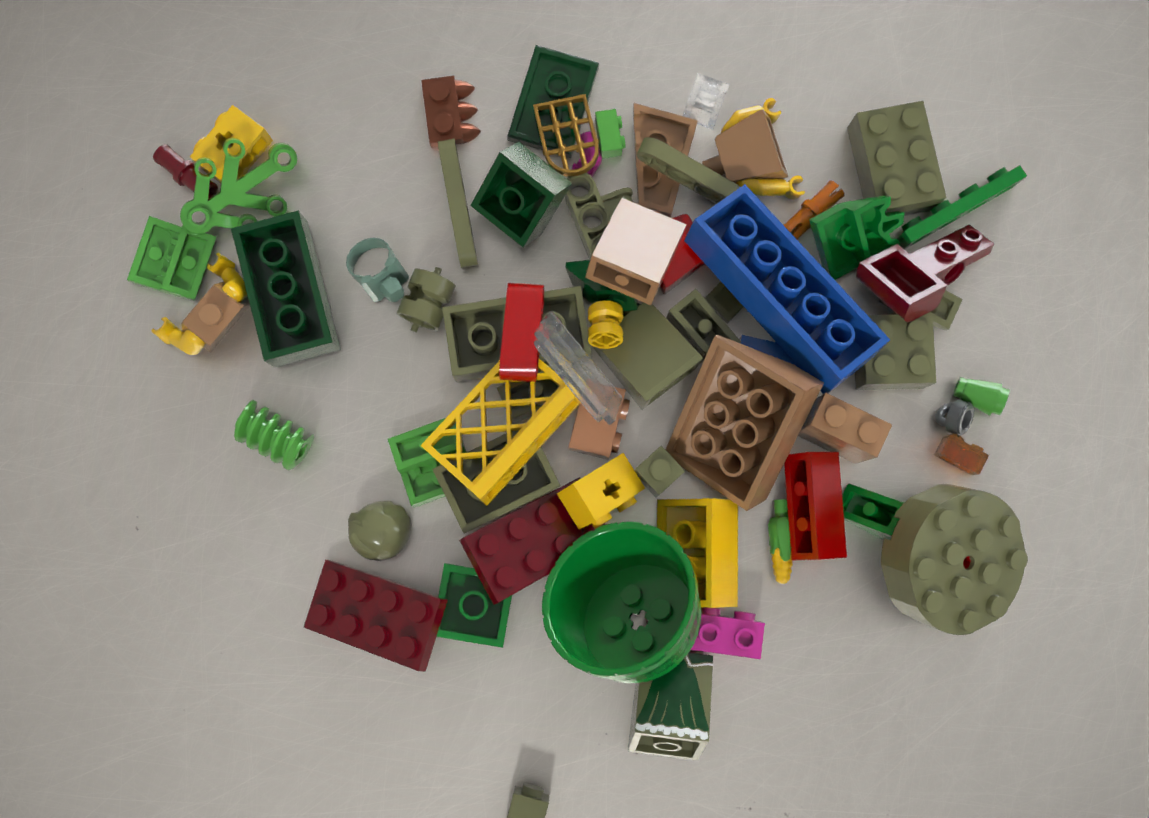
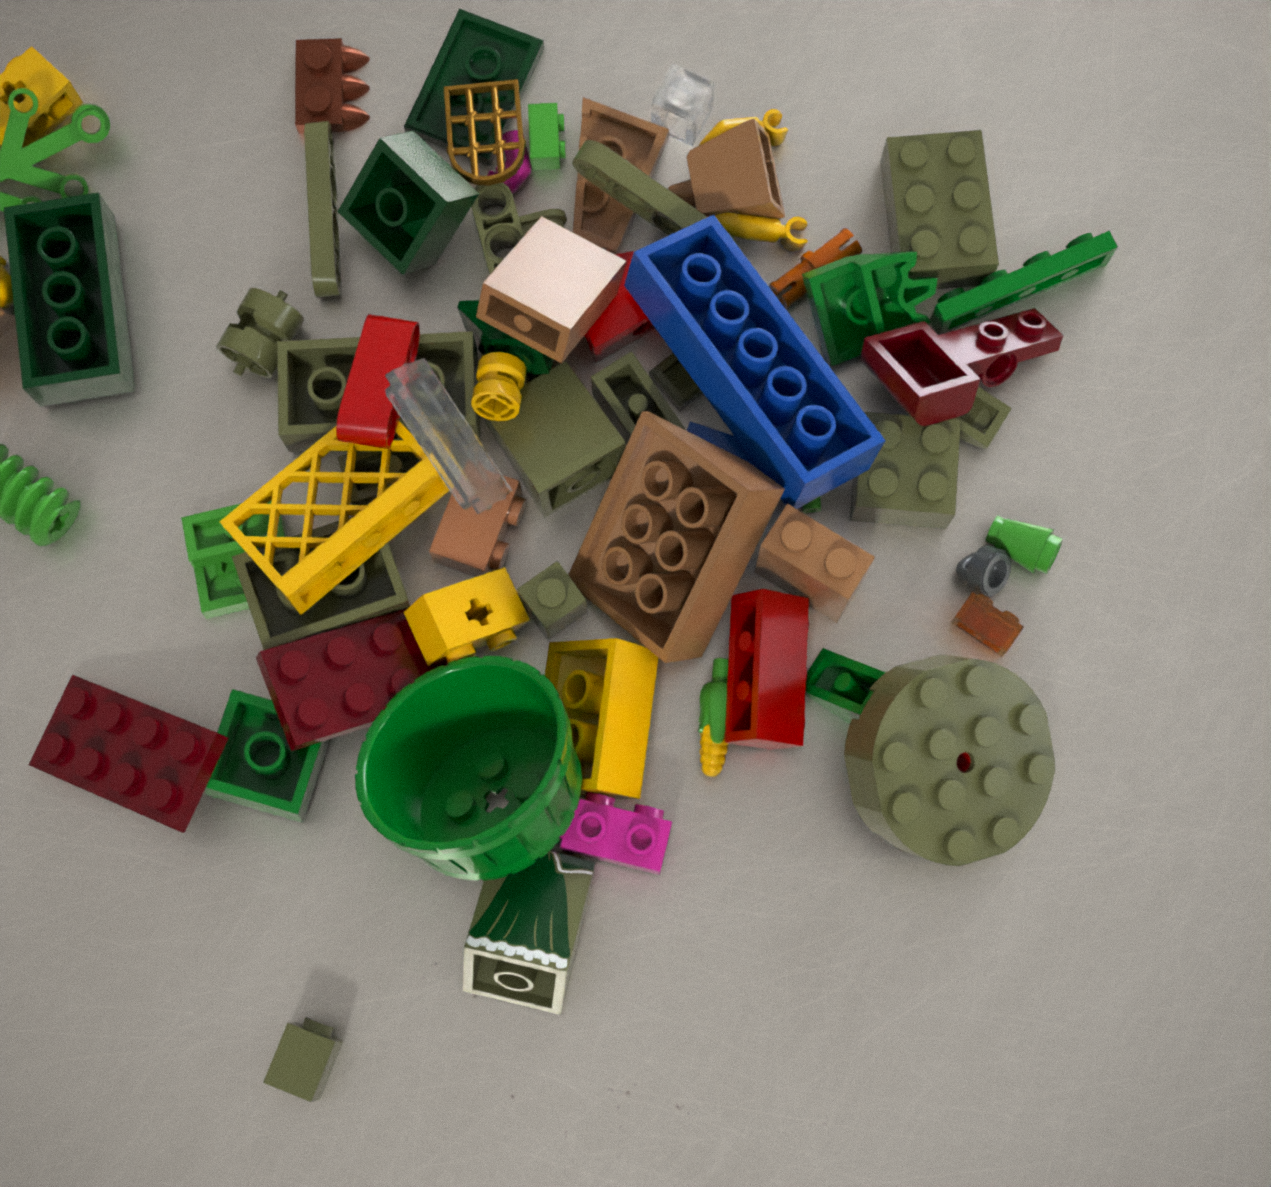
camera: 10 degrees right, 5 degrees down
sand green piece [346,237,409,302] -> none
olive hair [348,501,411,561] -> none

